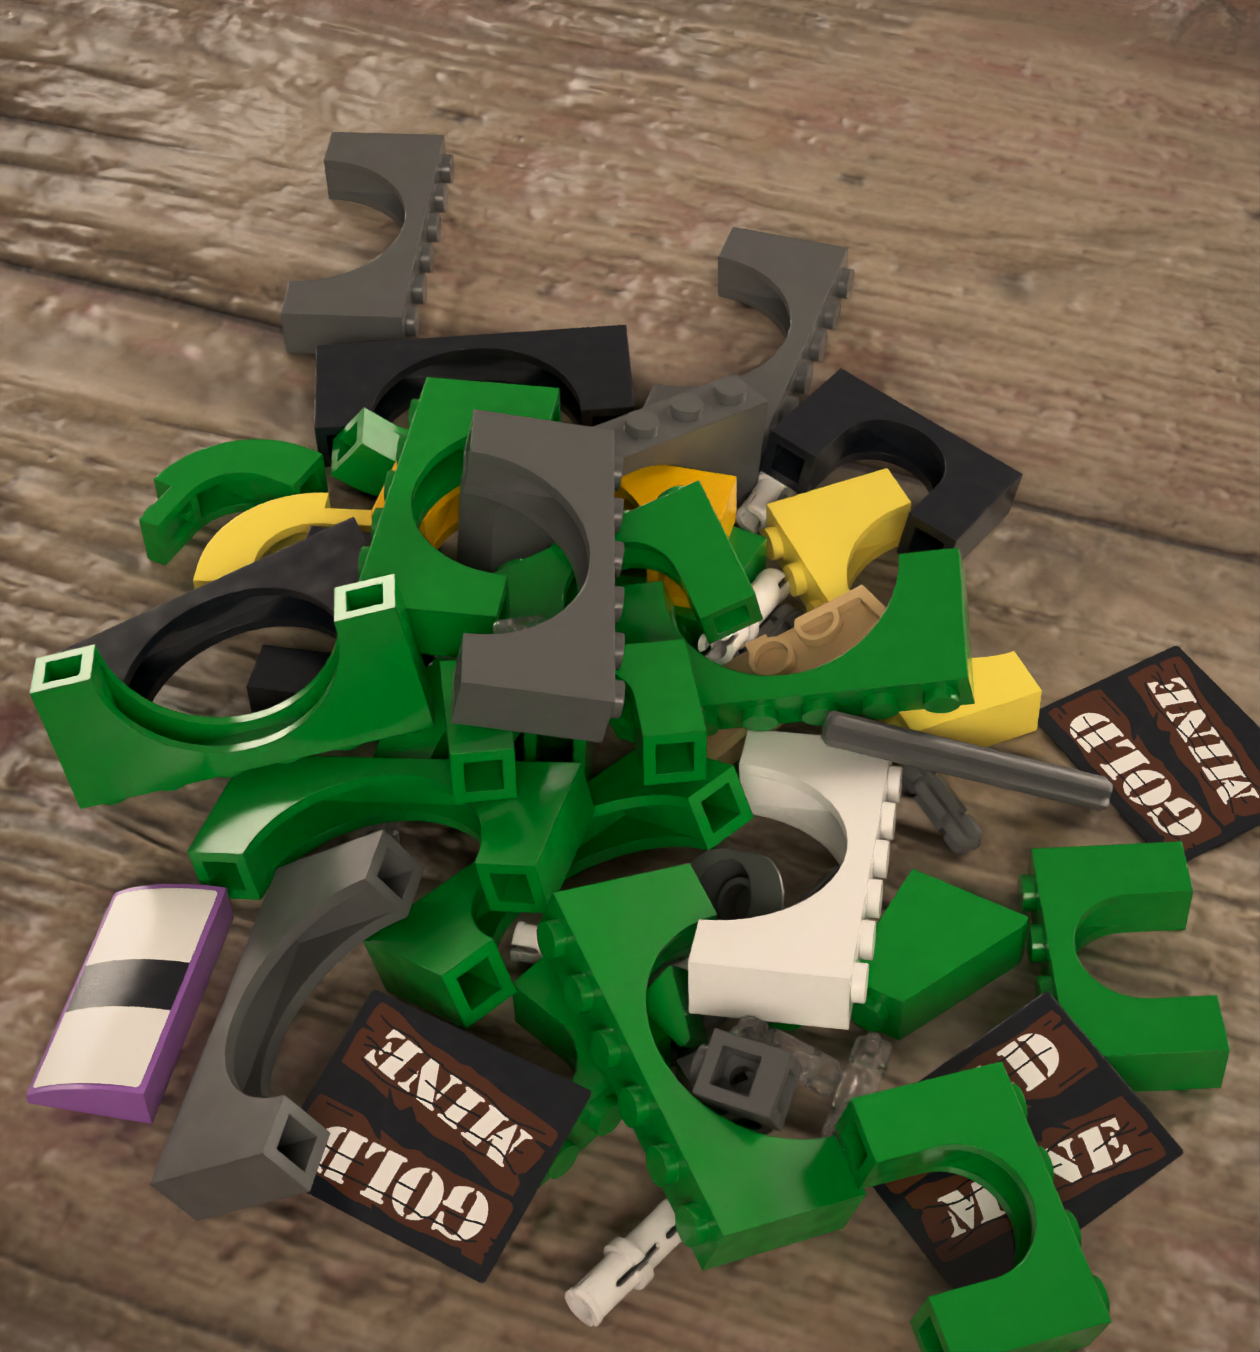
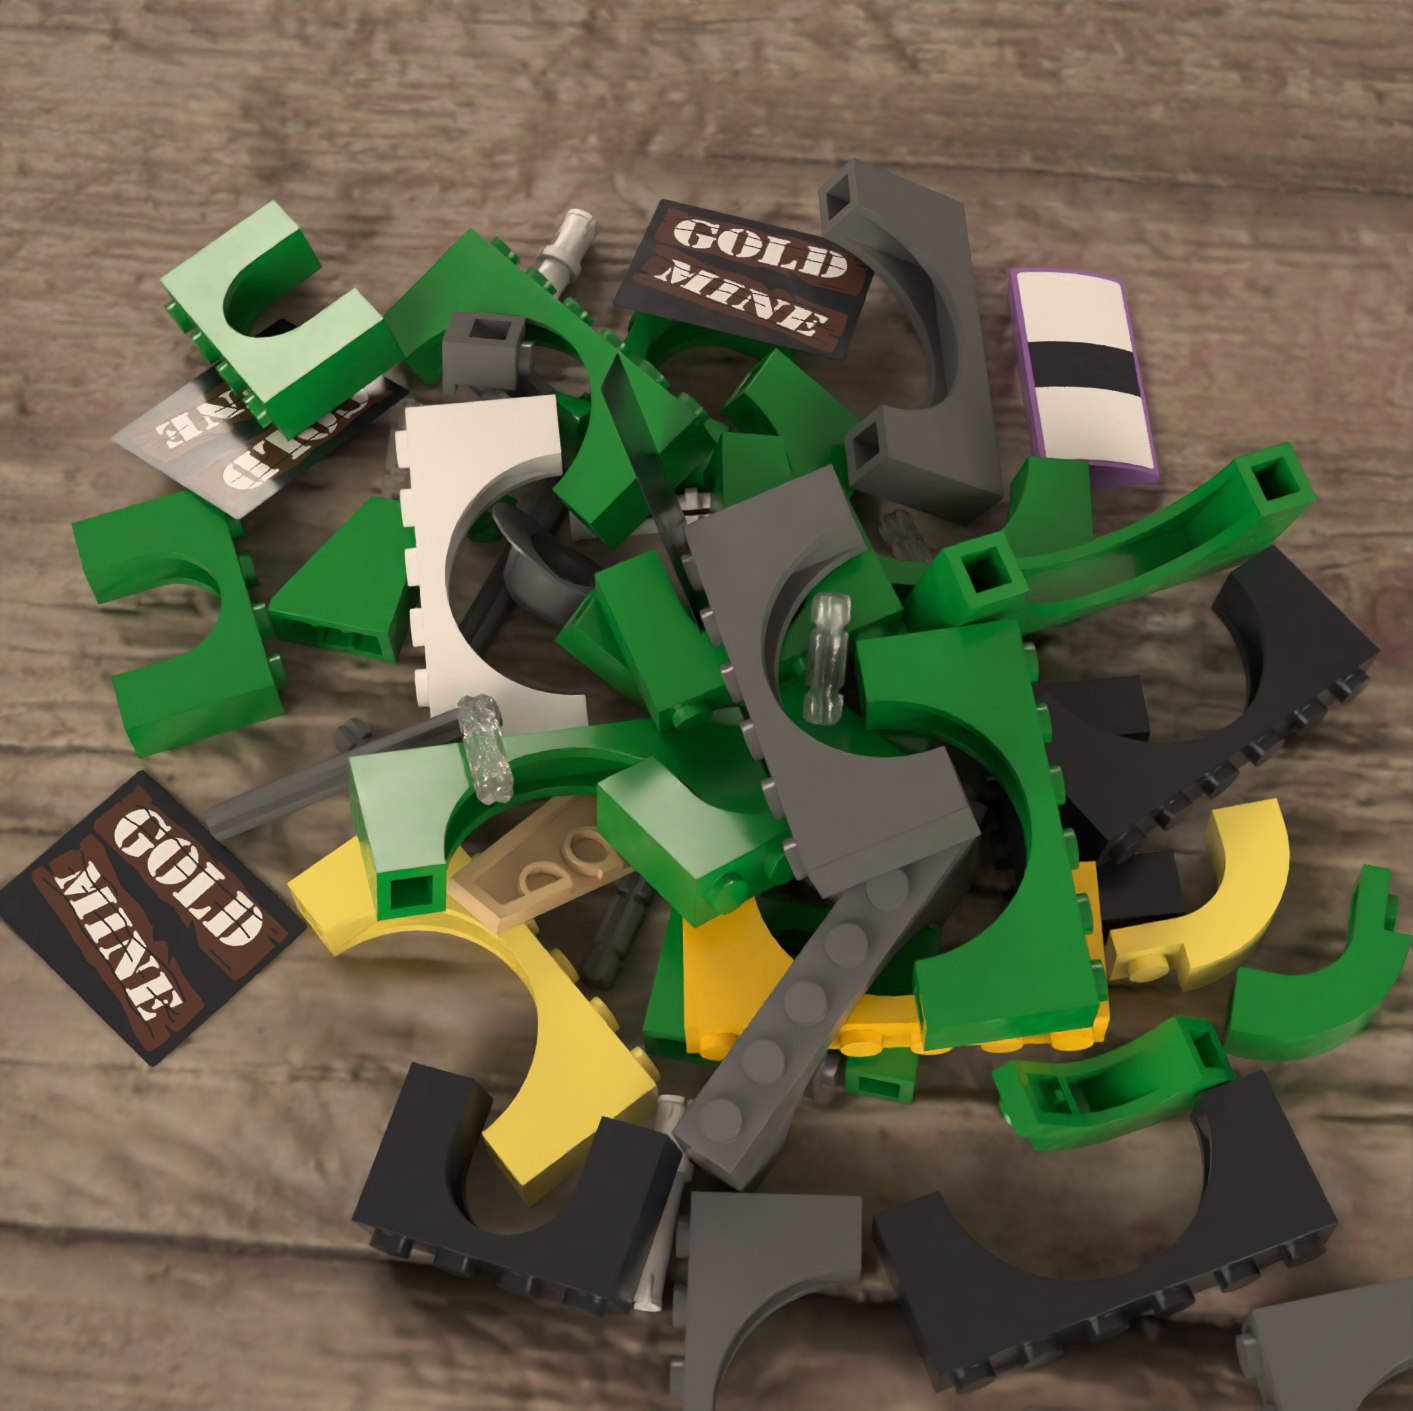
camera: 165 degrees right, 15 degrees up
white pin [698,568,790,665] -> none
none -> clear axle [457,693,514,805]
none -> sticker [600,353,708,634]

